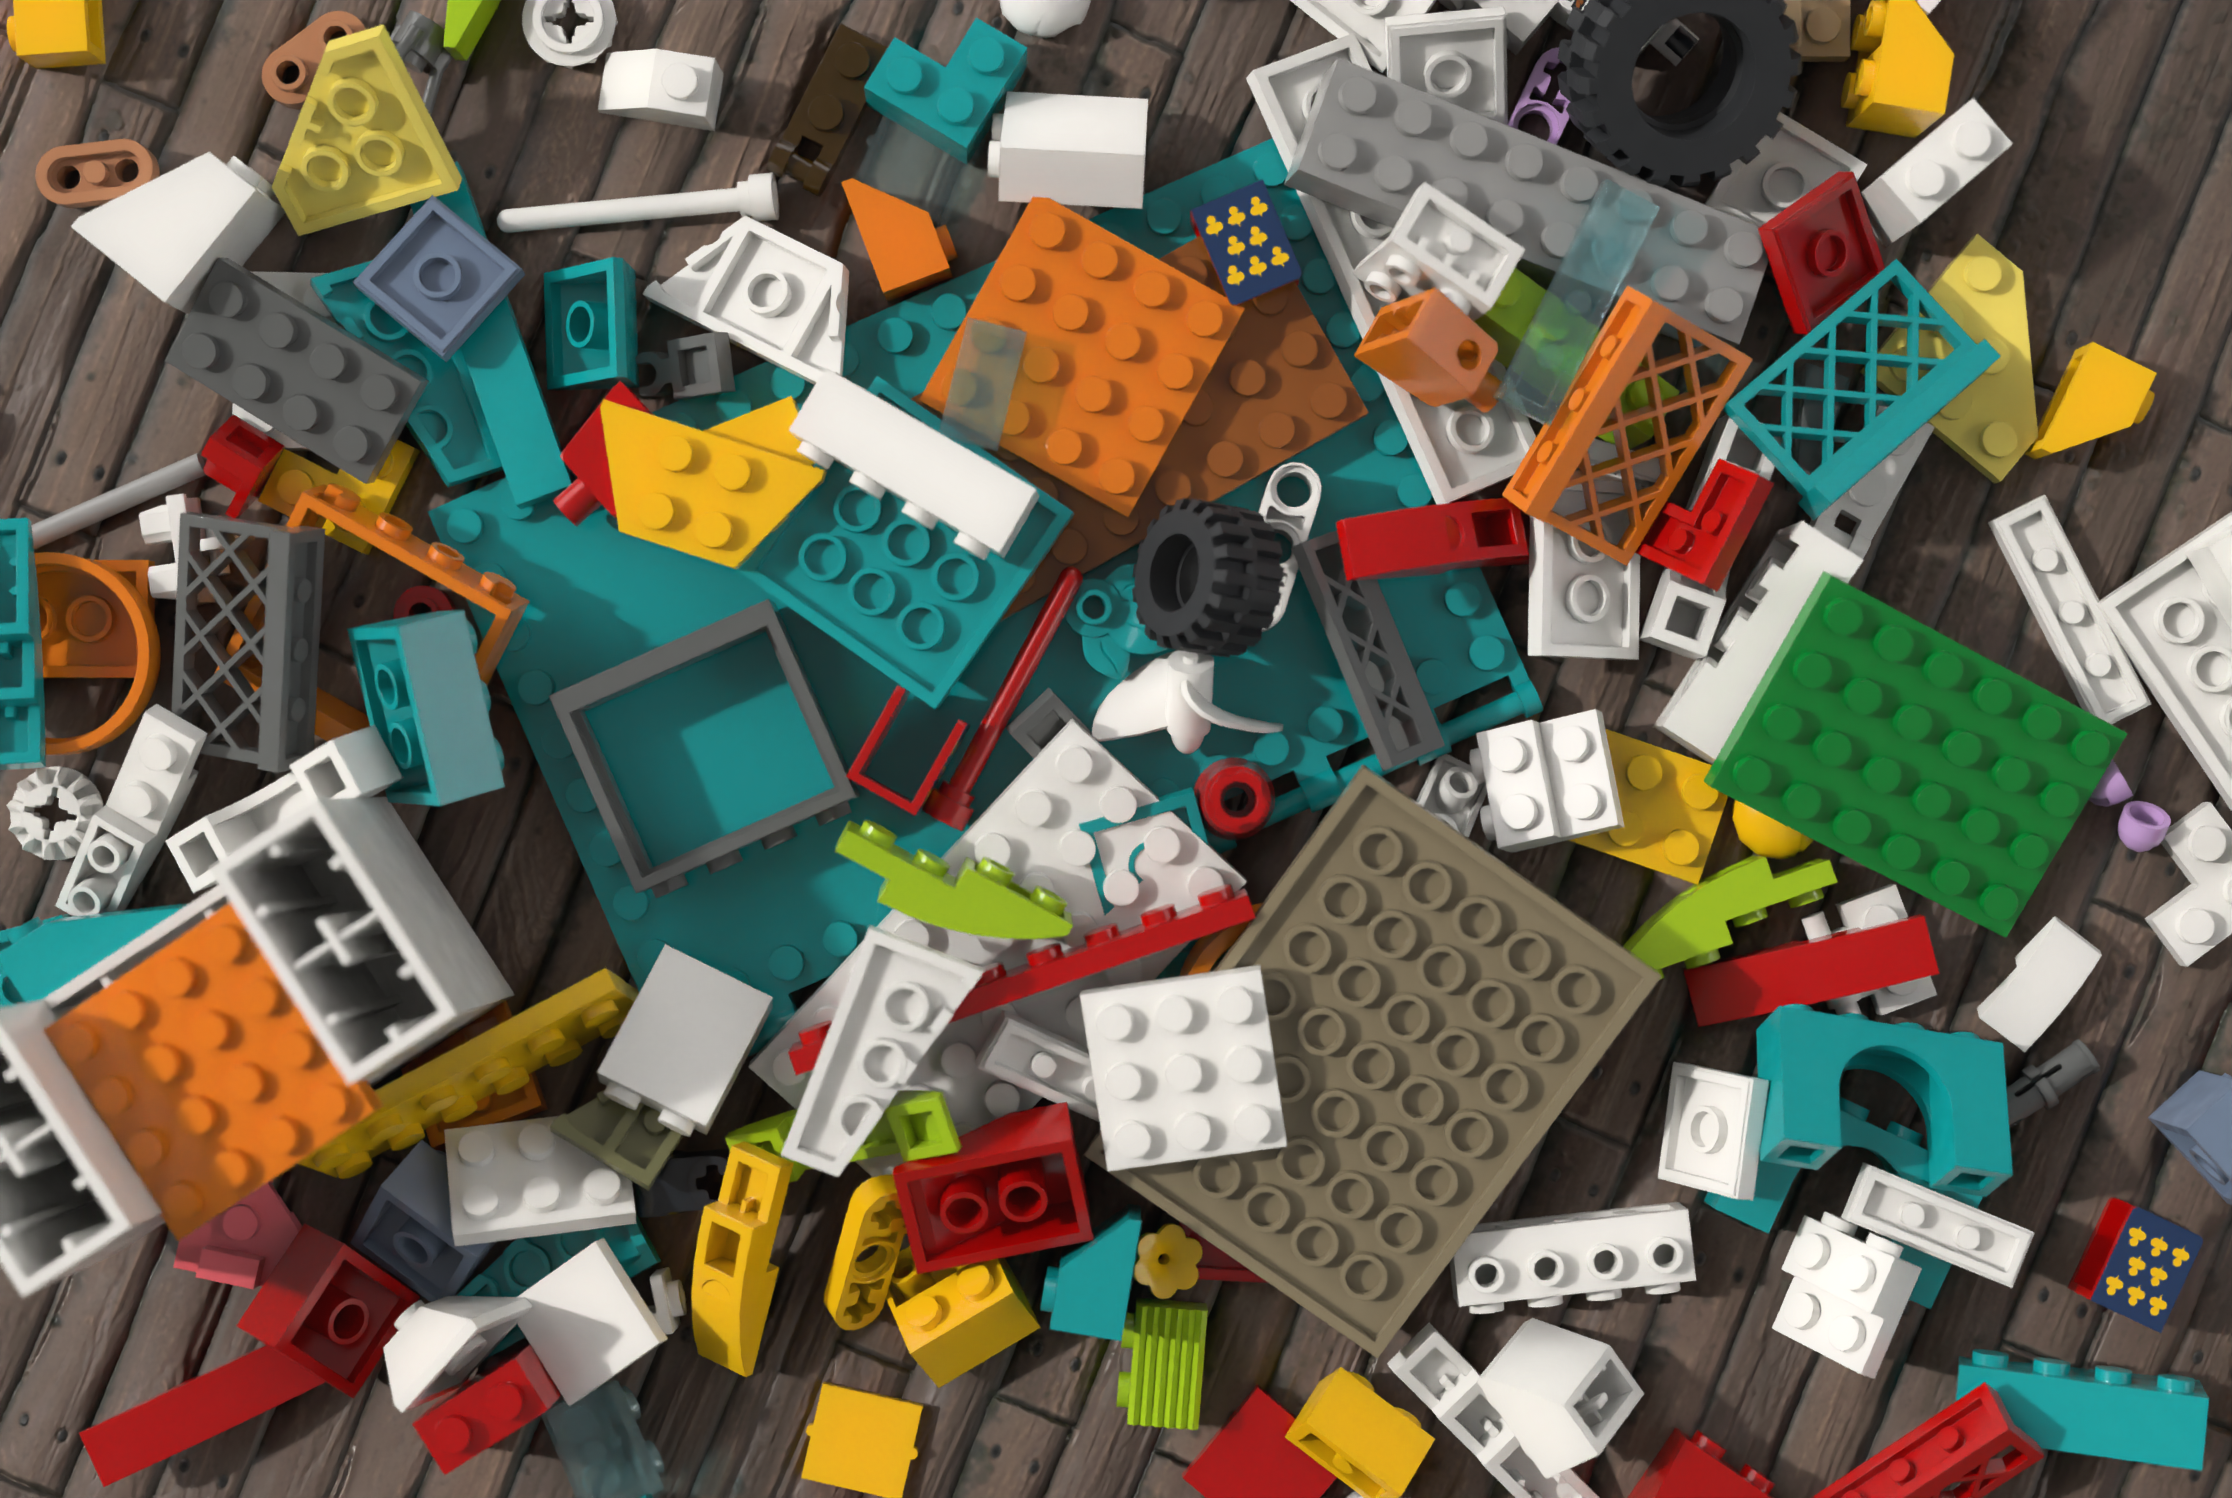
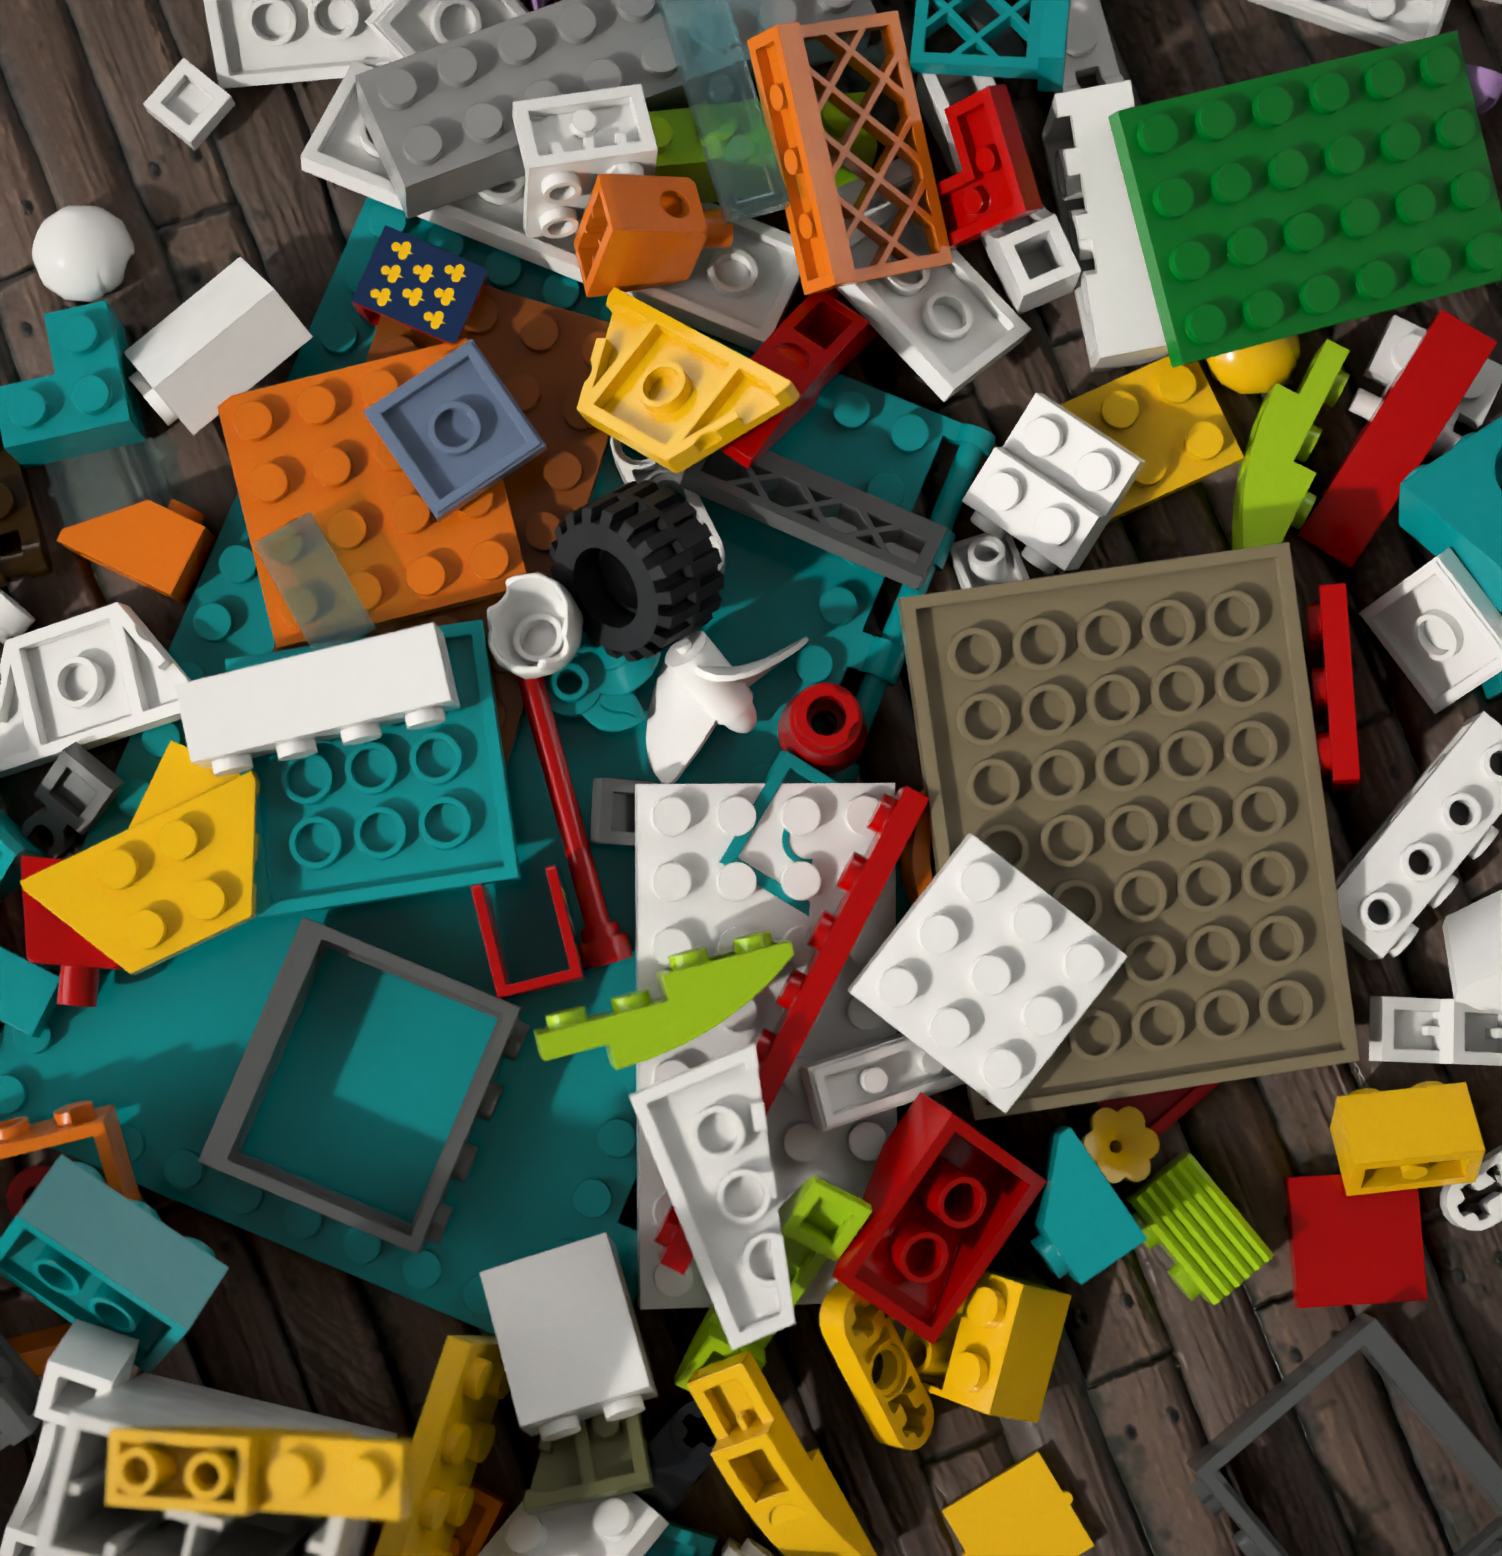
camera: 45 degrees left, 5 degrees down
none -> yellow slope [106,1426,413,1521]
none -> sand blue plate [363,339,547,522]
none -> white hair [487,572,583,679]
none -> yellow wing [577,287,800,474]
none -> red plate [1306,583,1360,792]

